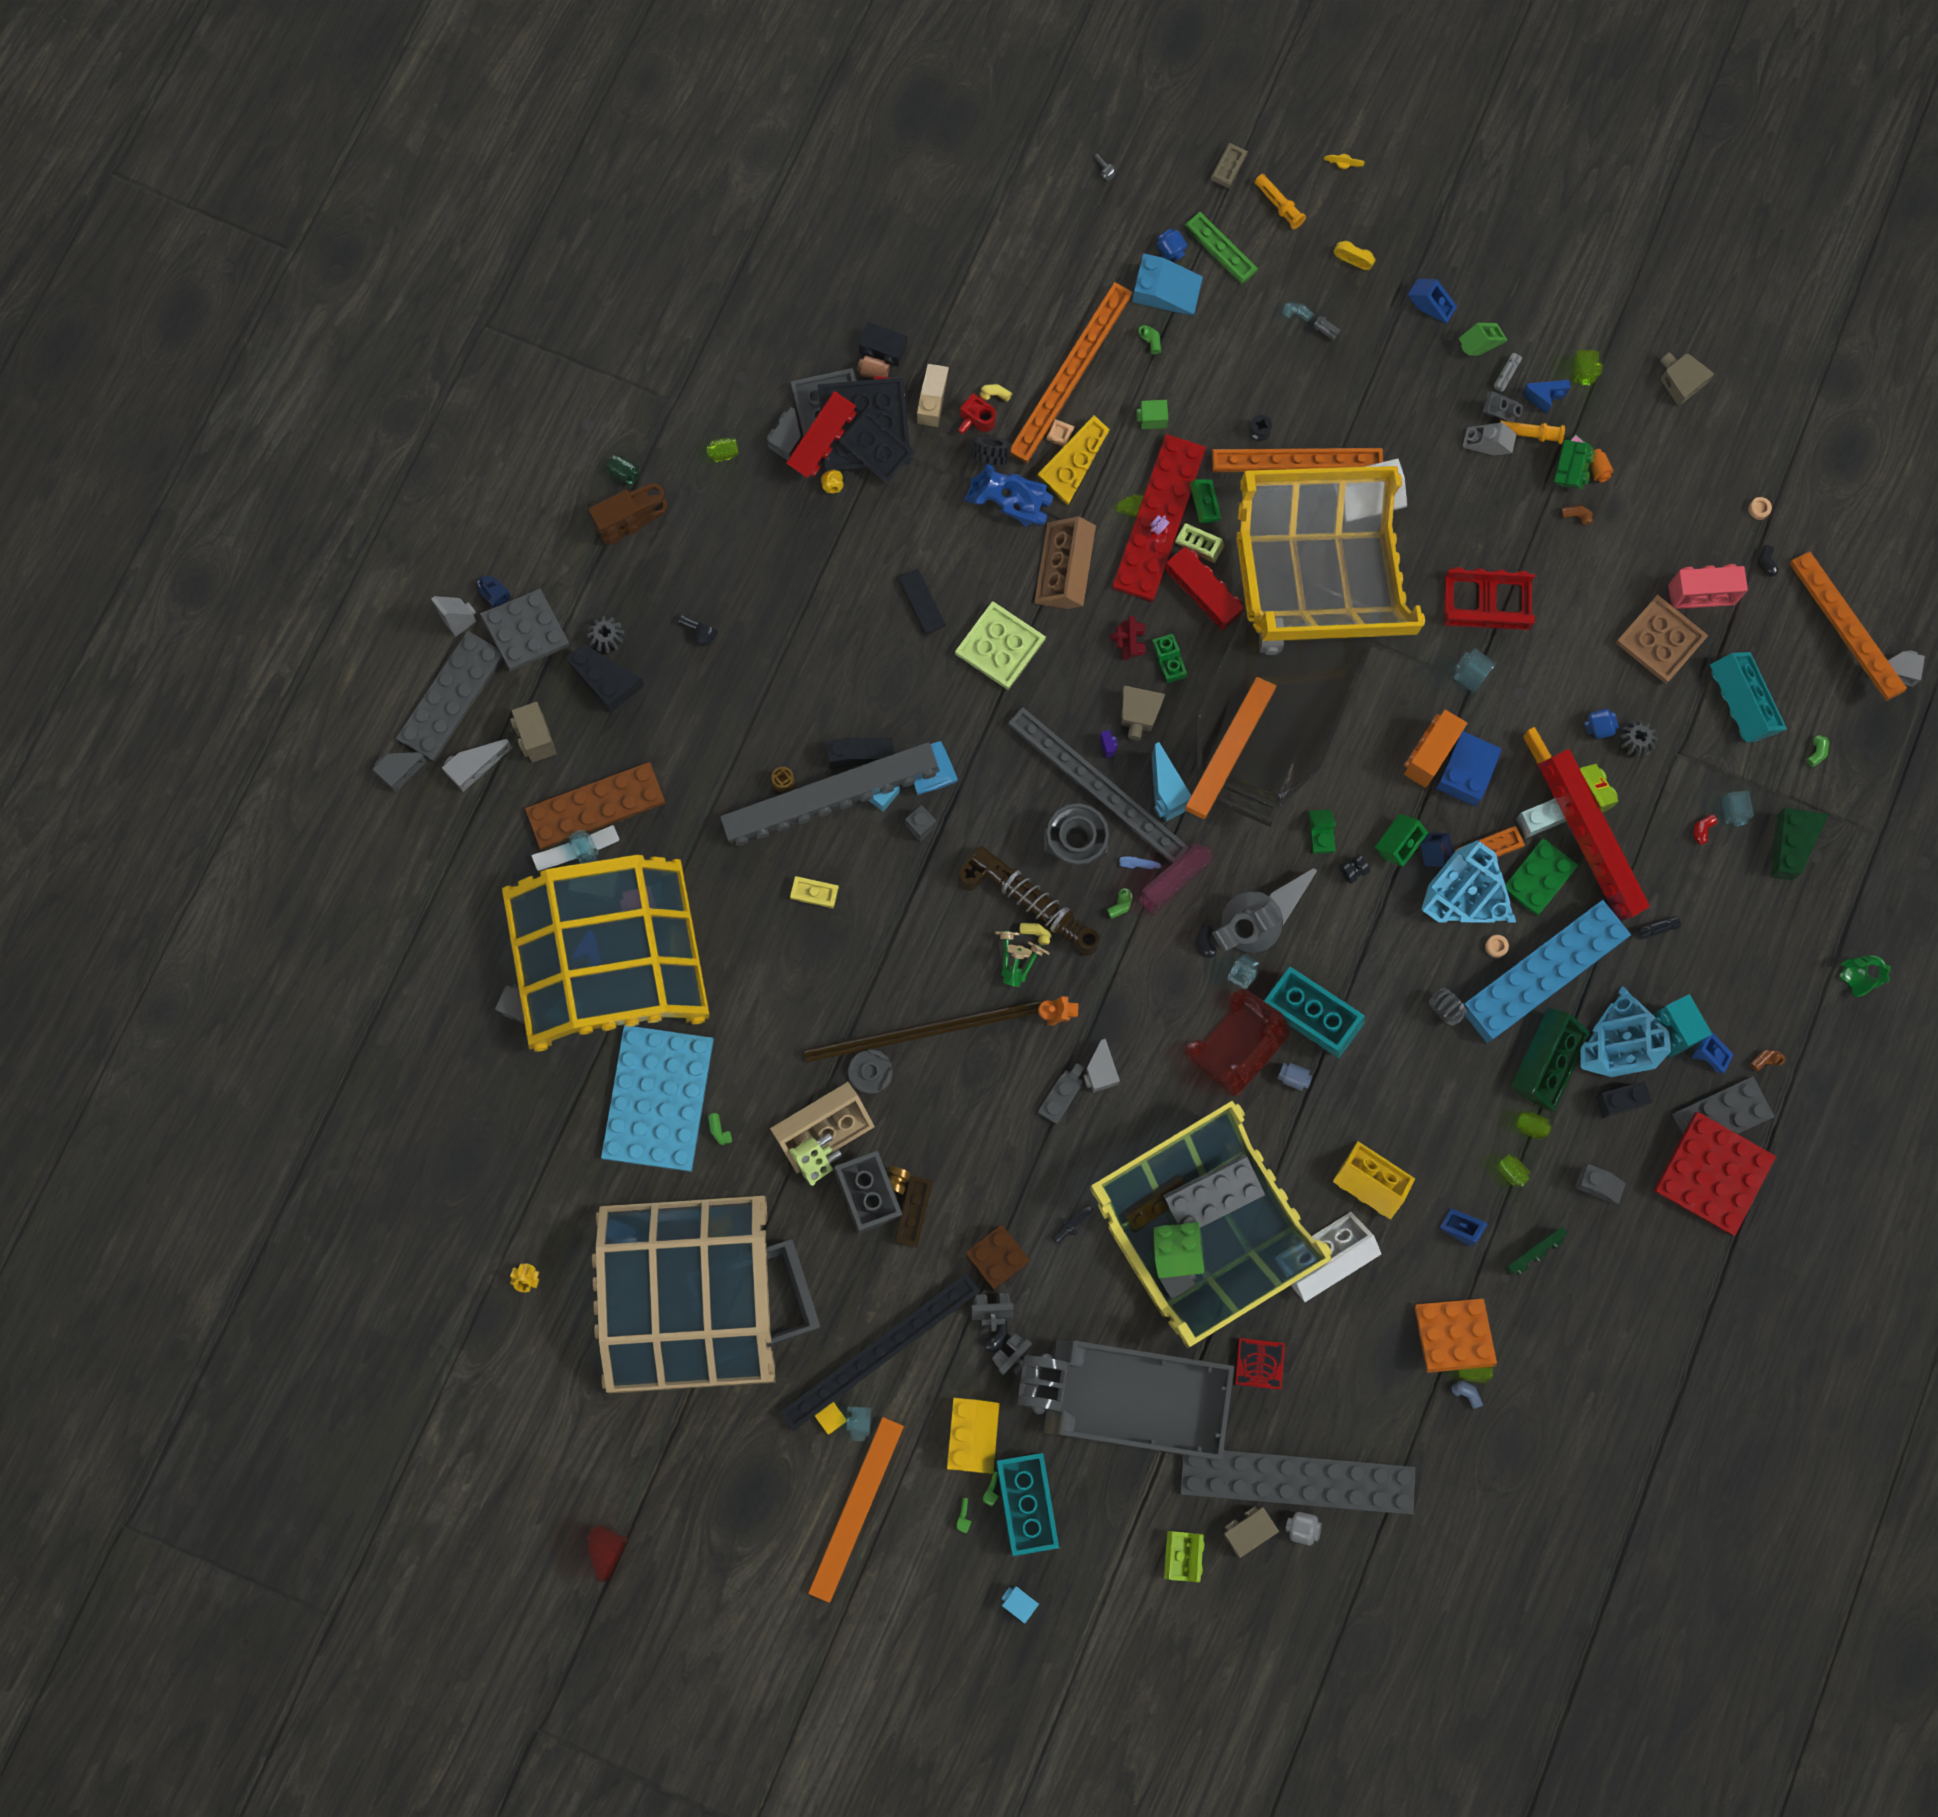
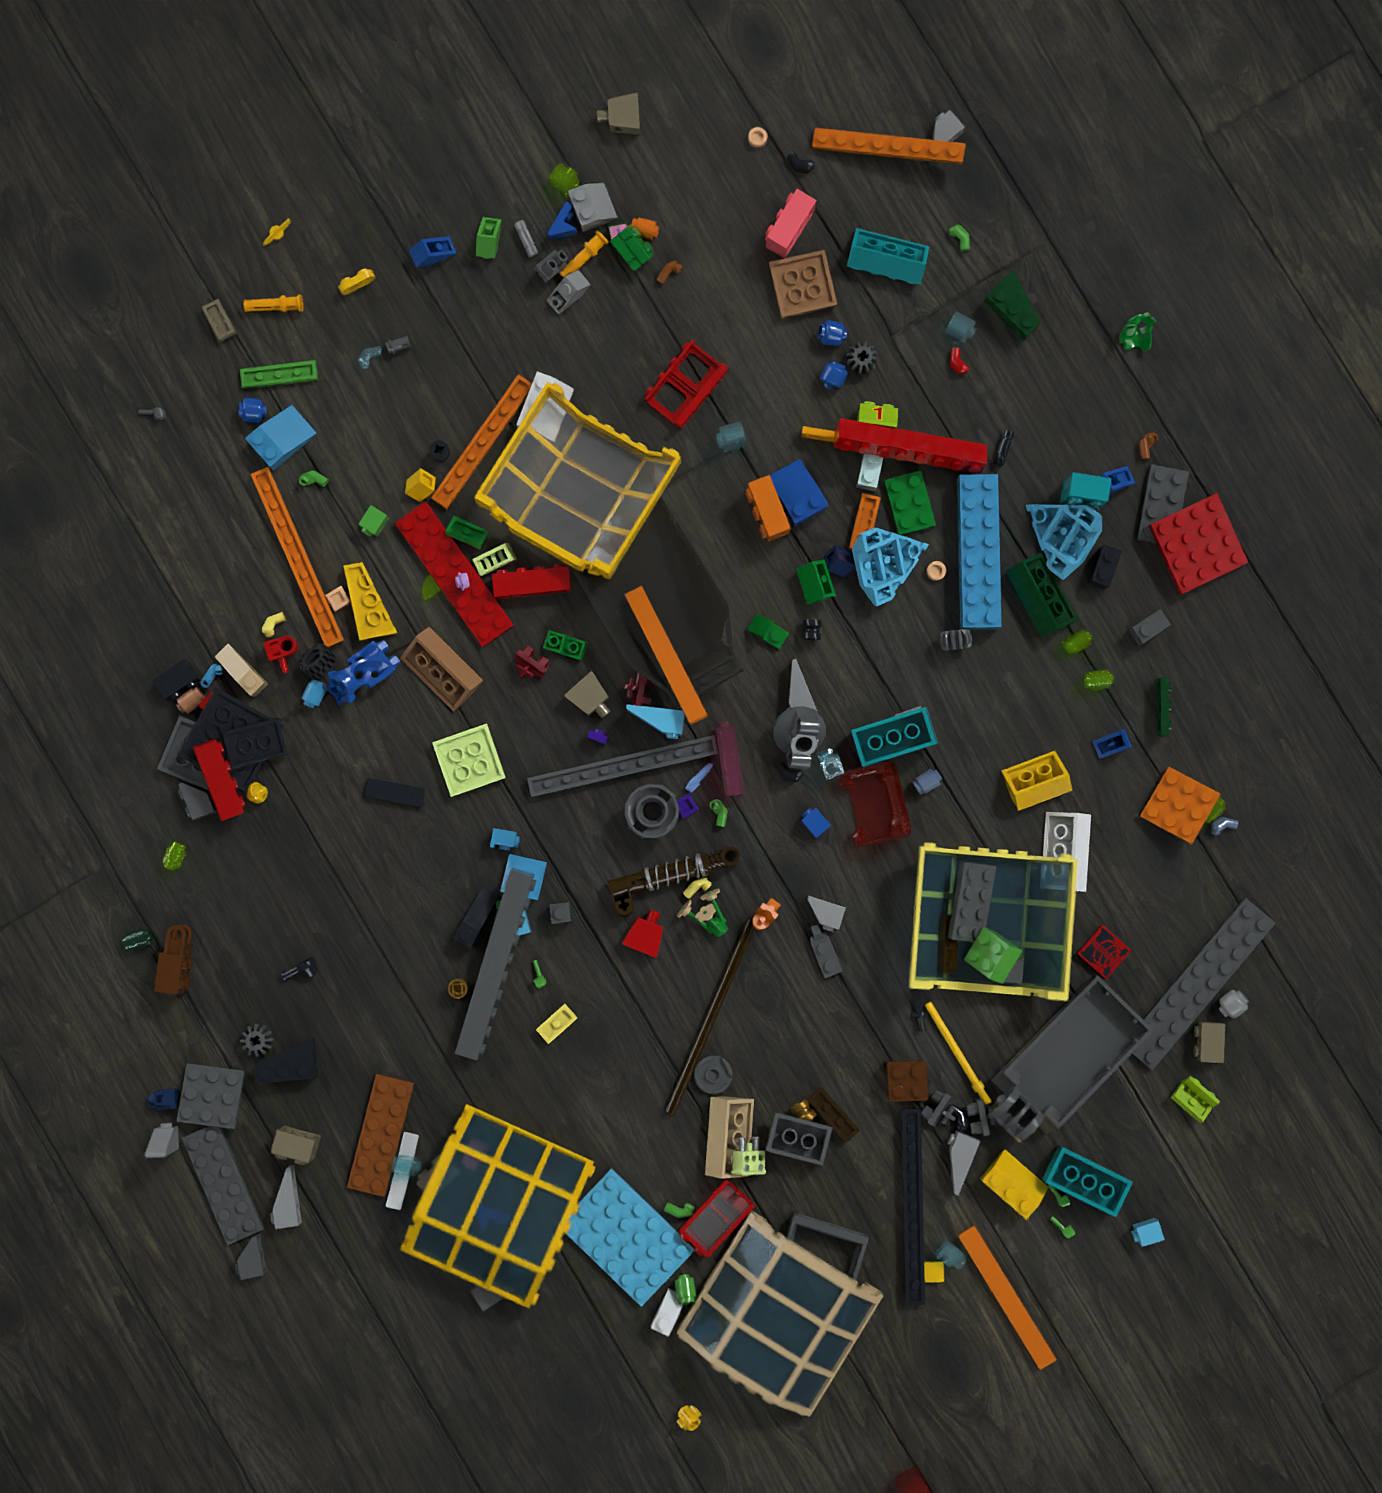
camera: 50 degrees left, 10 degrees up
none -> dark azure arm [200,664,223,688]
none -> dark azure brick [301,680,326,708]
none -> yellow panel [405,468,436,502]
none -> dark azure brick [490,828,520,851]
none -> bright green hand [532,960,546,988]
none -> light grey slope [568,183,618,232]
none -> red torso [622,909,663,958]
none -> dark red hips [623,672,656,706]
none -> white slope [651,1288,682,1336]
none -> bright green brick [675,1275,696,1305]
none -> dark purple tile [677,793,699,819]
none -> clear door [679,1178,755,1258]
none -> blue brick [801,808,831,838]
none -> blue head [818,320,847,347]
none -> yellow bar [925,1001,991,1105]
none -> light grey slope [948,1130,980,1195]

